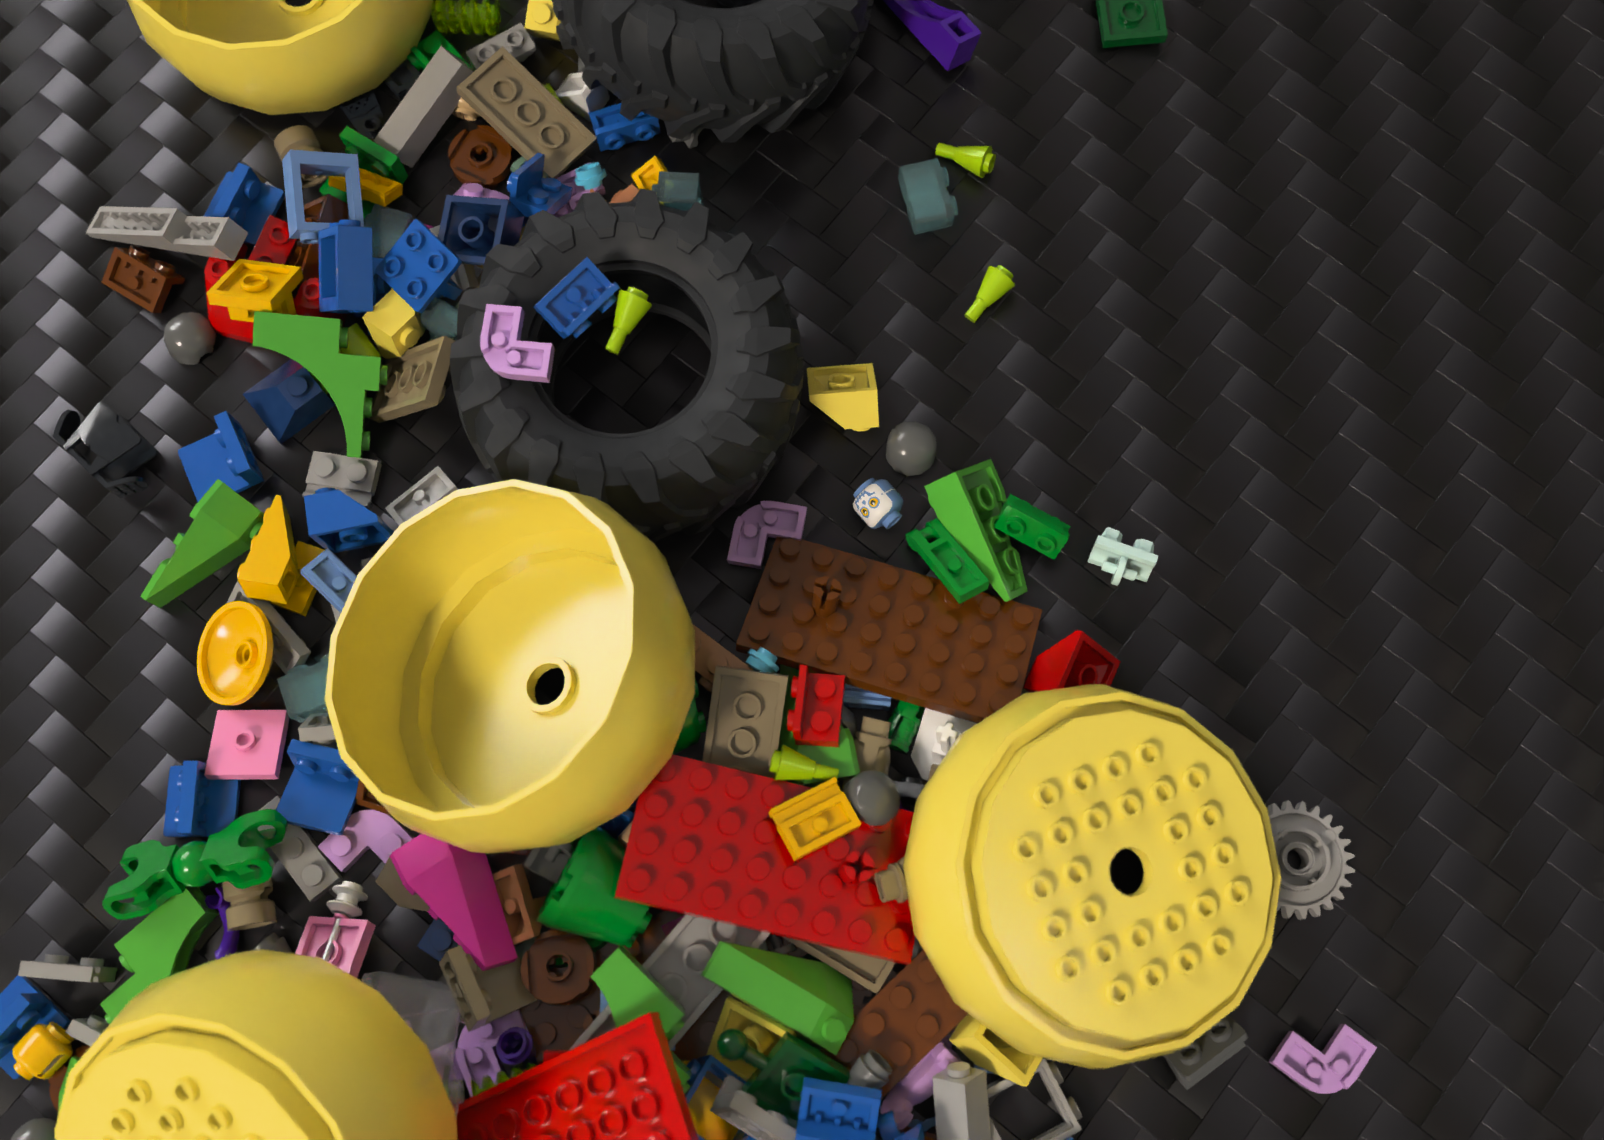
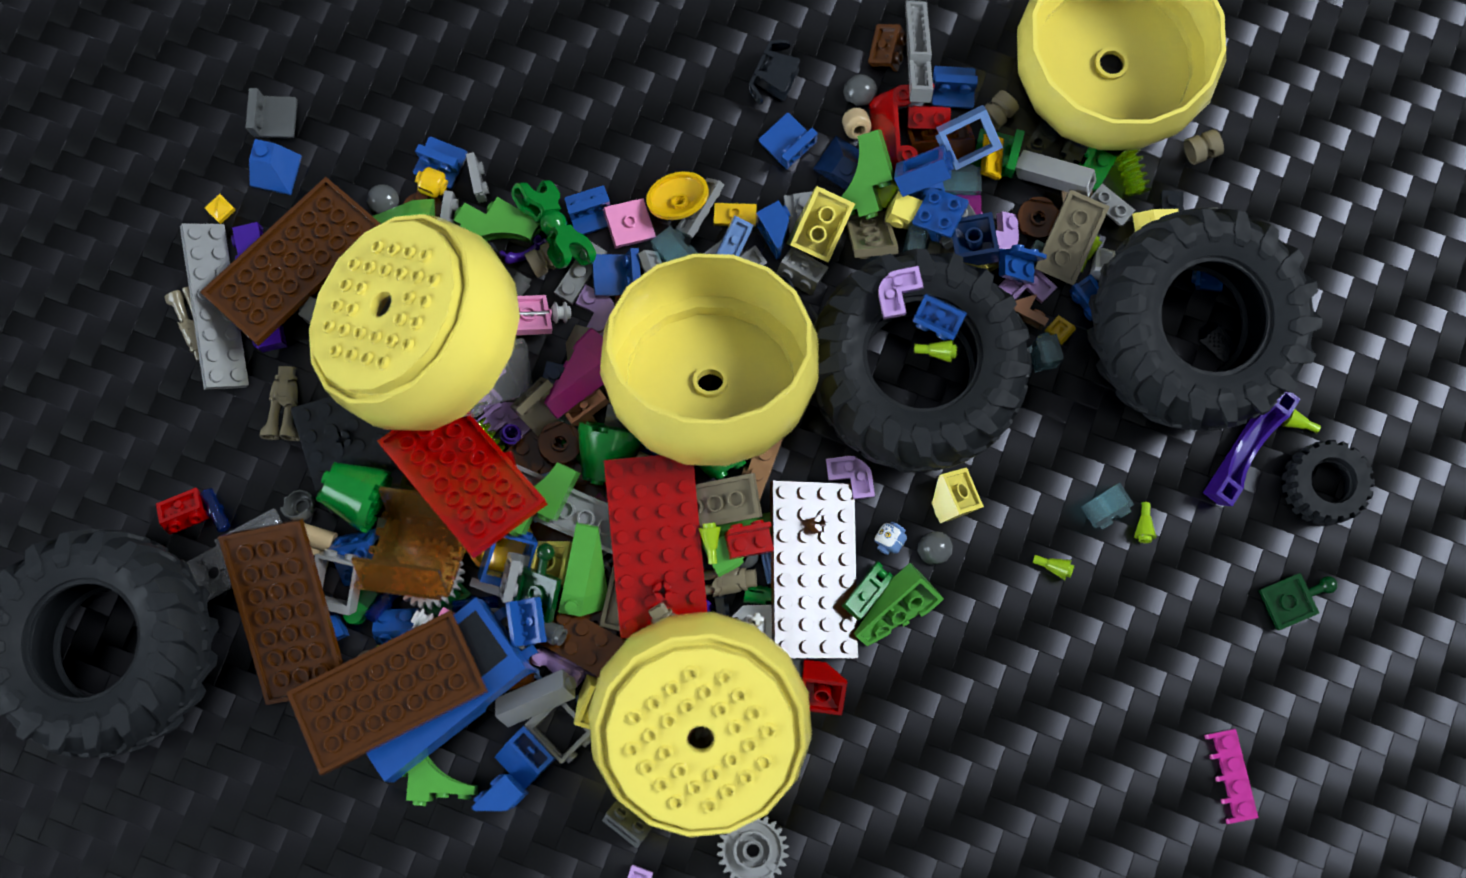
camera: 70 degrees right, 5 degrees up
bright green wedge [140,479,264,608] -> none
yellow bracket [206,259,304,323] -> none
yellow slope [237,495,299,604] -> none
medium azure plate [574,162,607,190] -> none
medium azure plate [745,647,780,673] -> none
yellow plate [768,777,862,861] -> none
dark grey hair [842,770,901,826] -> none
green bracket [994,494,1070,560] -> none
light aqua hips [1087,527,1158,586] -> none
none -> light yellow slope [786,186,855,262]
none -> tan head [842,108,871,139]
none -> dark pink hinge [1204,729,1258,824]

